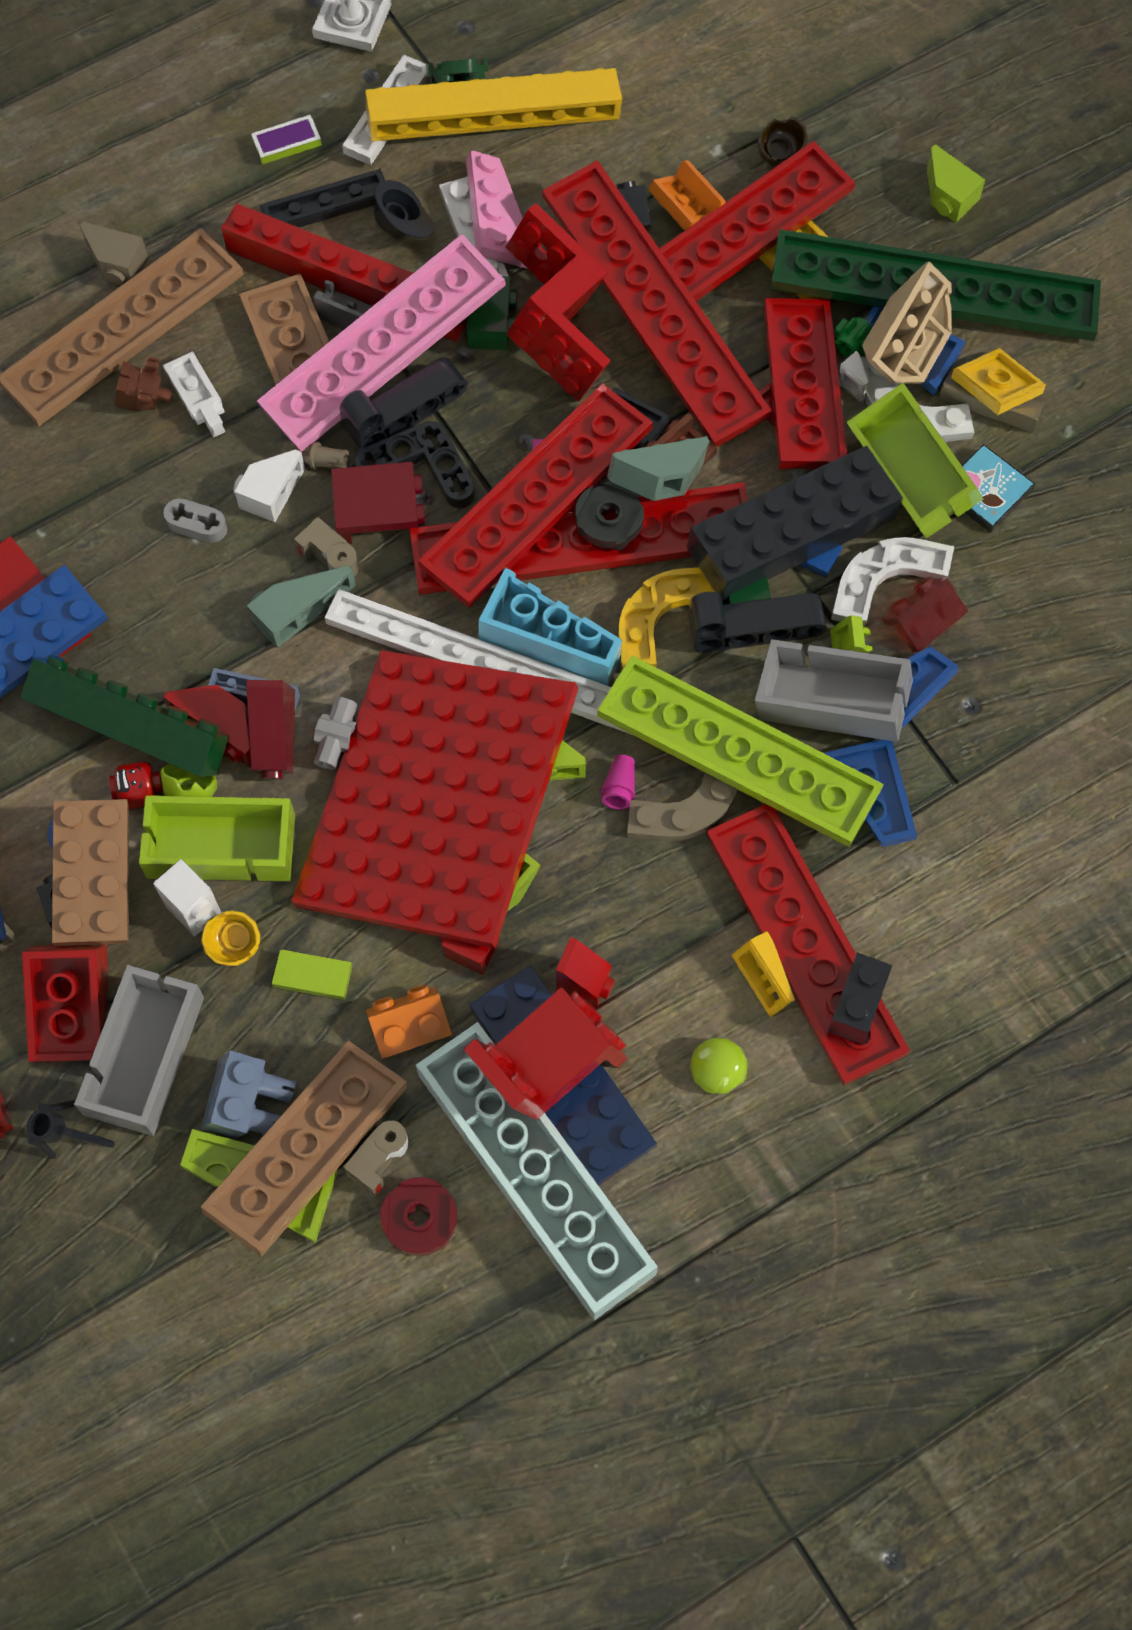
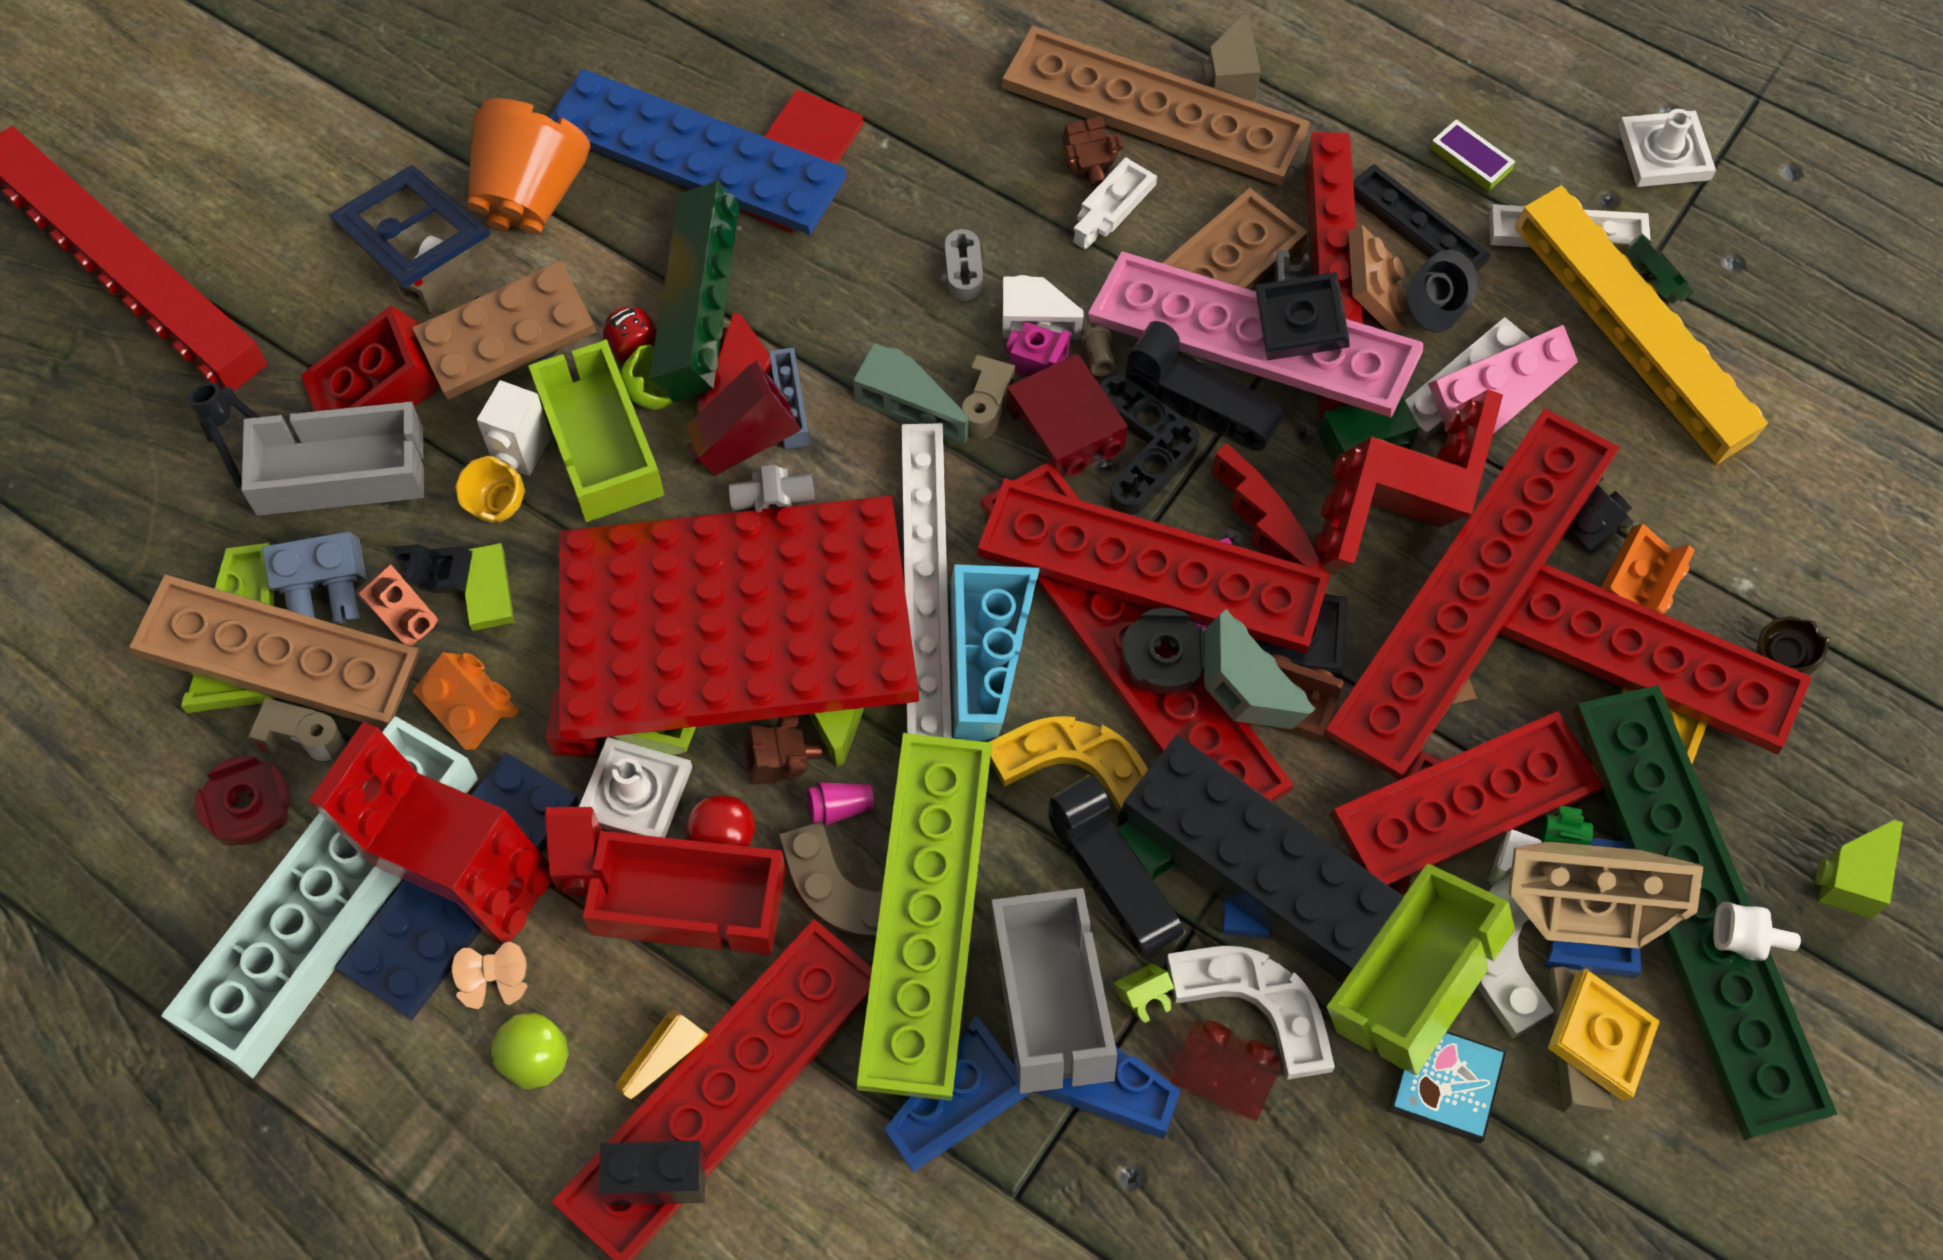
camera: 65 degrees right, 5 degrees down
none -> hips [355,563,439,646]
none -> black slope [393,544,473,593]
none -> light nougat piece [452,941,528,1010]
none -> white plate [579,737,692,837]
none -> red piece [583,830,786,956]
none -> red hair [684,794,756,847]
none -> copper piece [744,716,822,785]
none -> dark pink brick [1006,321,1070,377]
none -> red slope [1211,443,1326,572]
none -> black tile [1255,272,1350,361]
none -> medium nougat plate [1348,225,1408,333]
none -> white piece [1713,902,1801,961]

